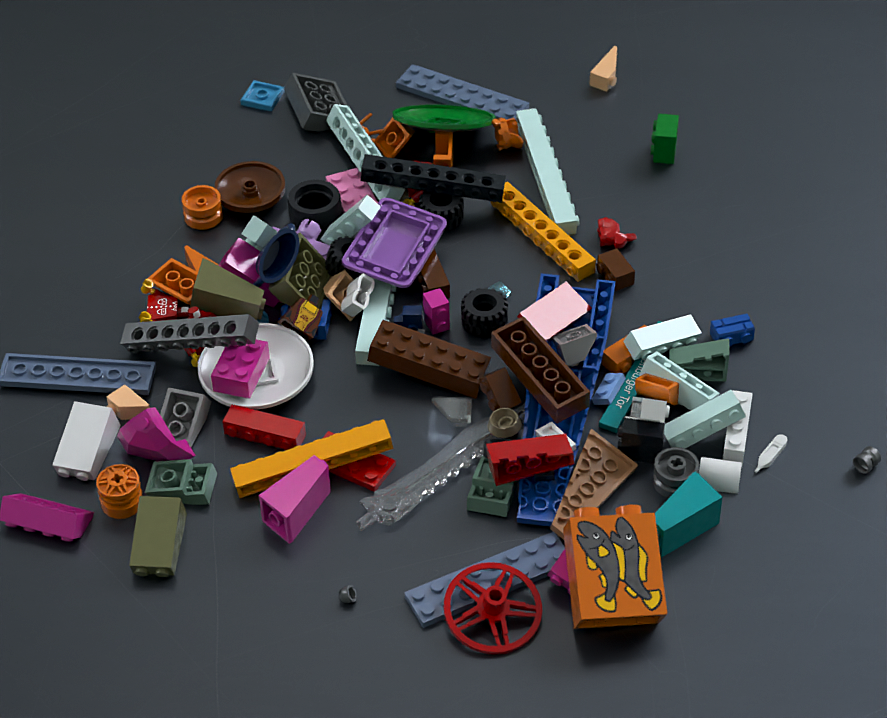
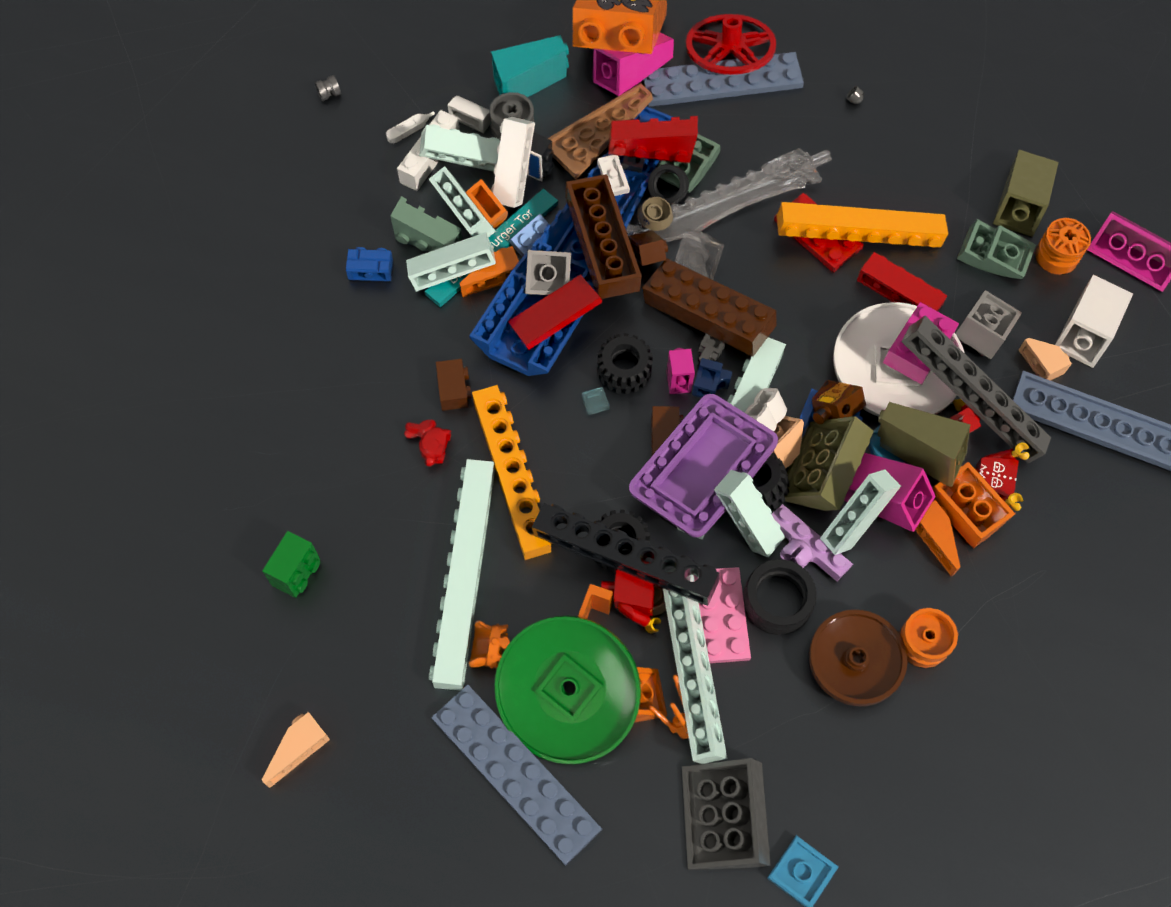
camera: 165 degrees left, 20 degrees up
dark pink brick [117,407,196,461] -> none
dark blue piece [253,223,300,287] -> none
dark pink slope [259,455,331,544] -> none

